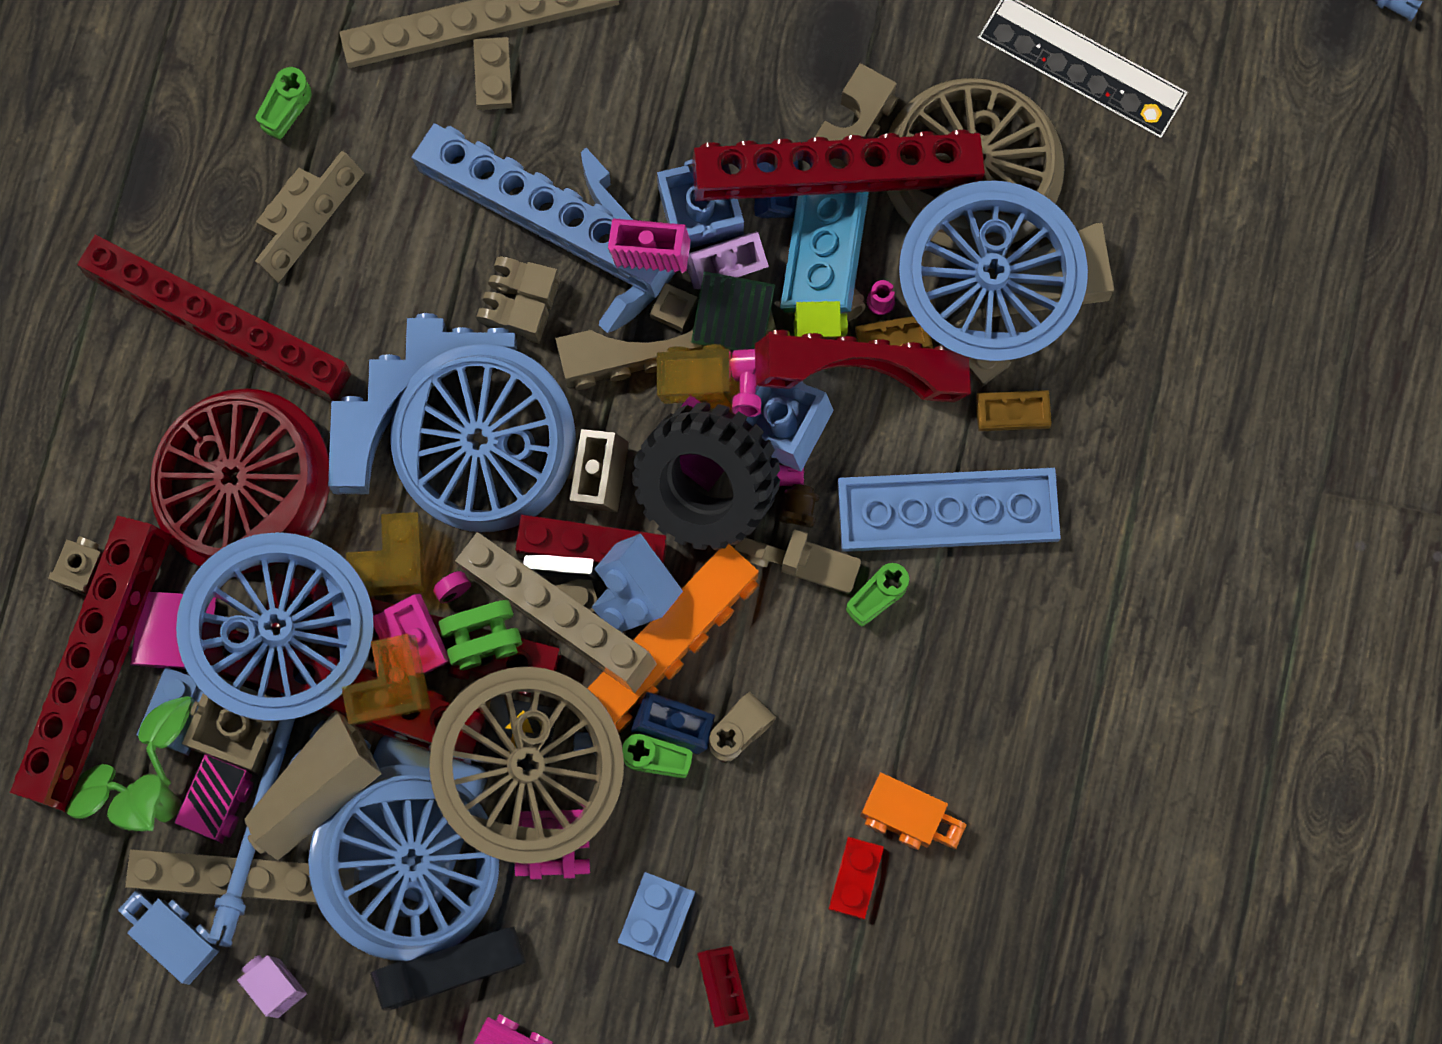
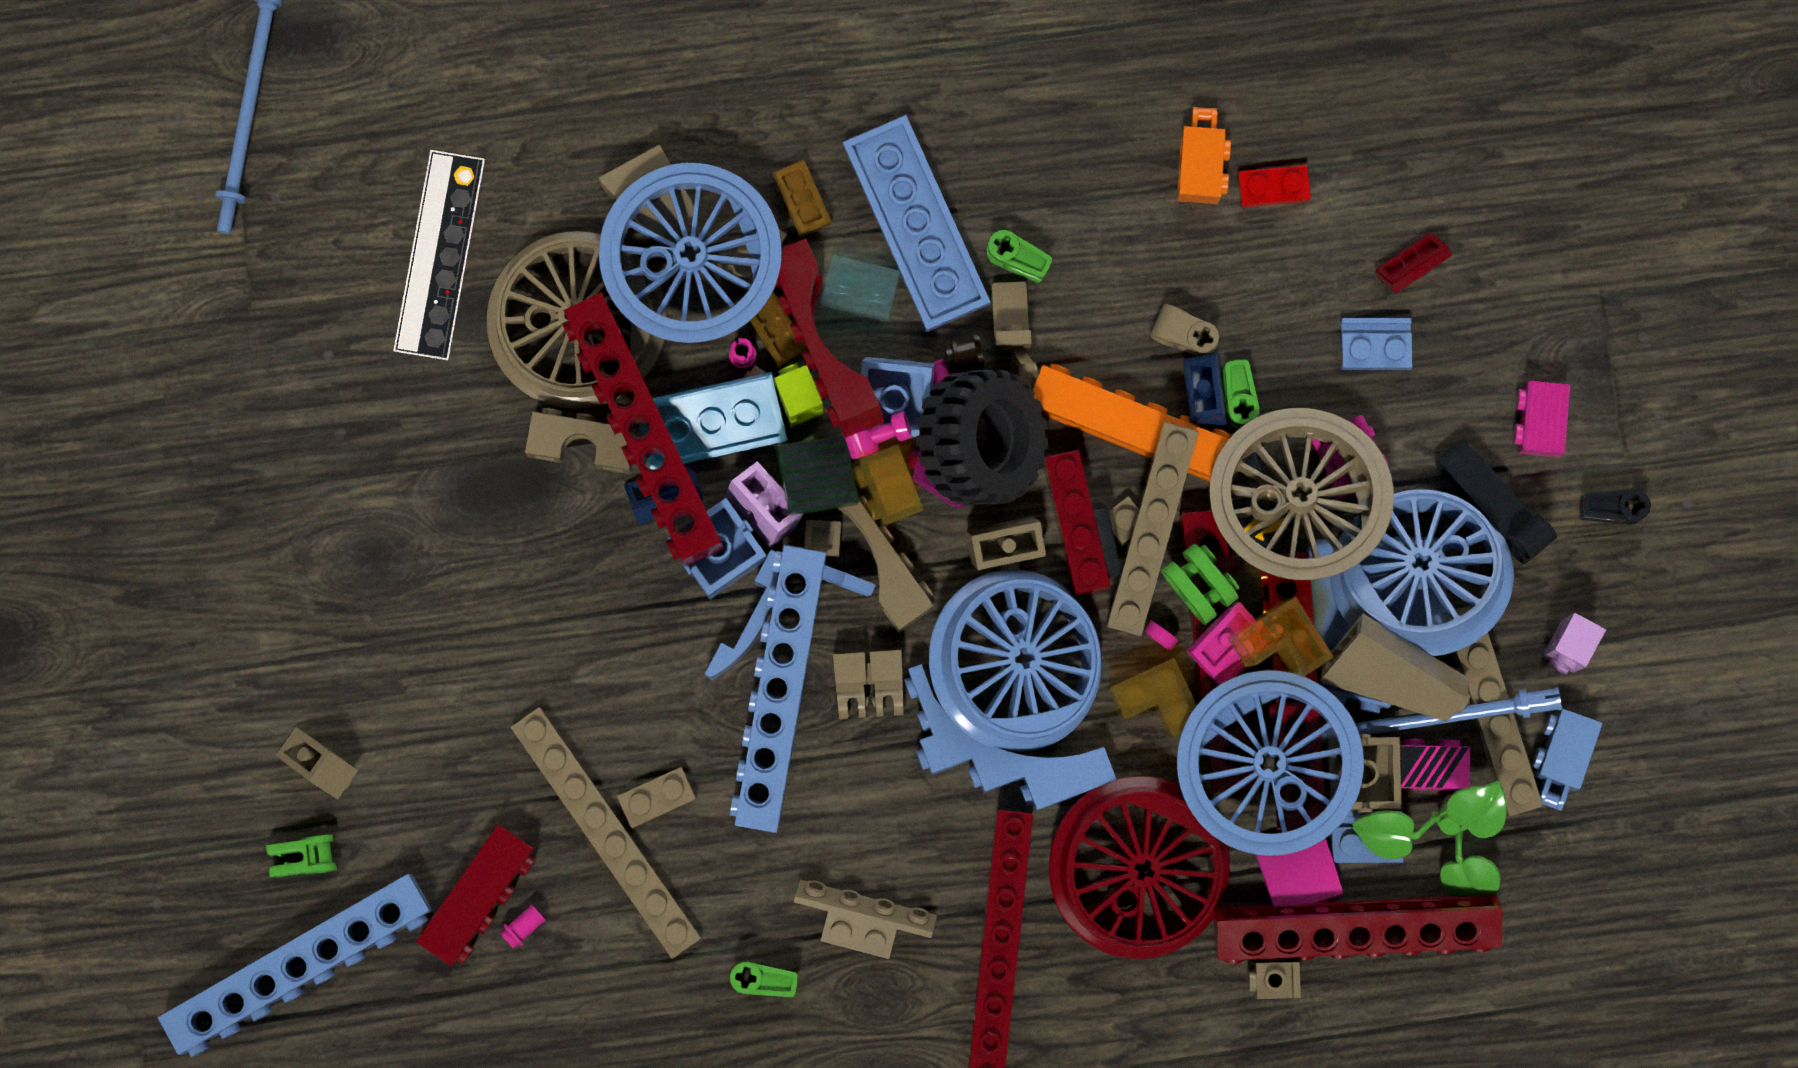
camera: 115 degrees left, 5 degrees up
medium blue brick [592,533,683,632] -> none
dark pink brick [608,218,690,274] -> none
none -> clear light blue plate [821,255,900,321]

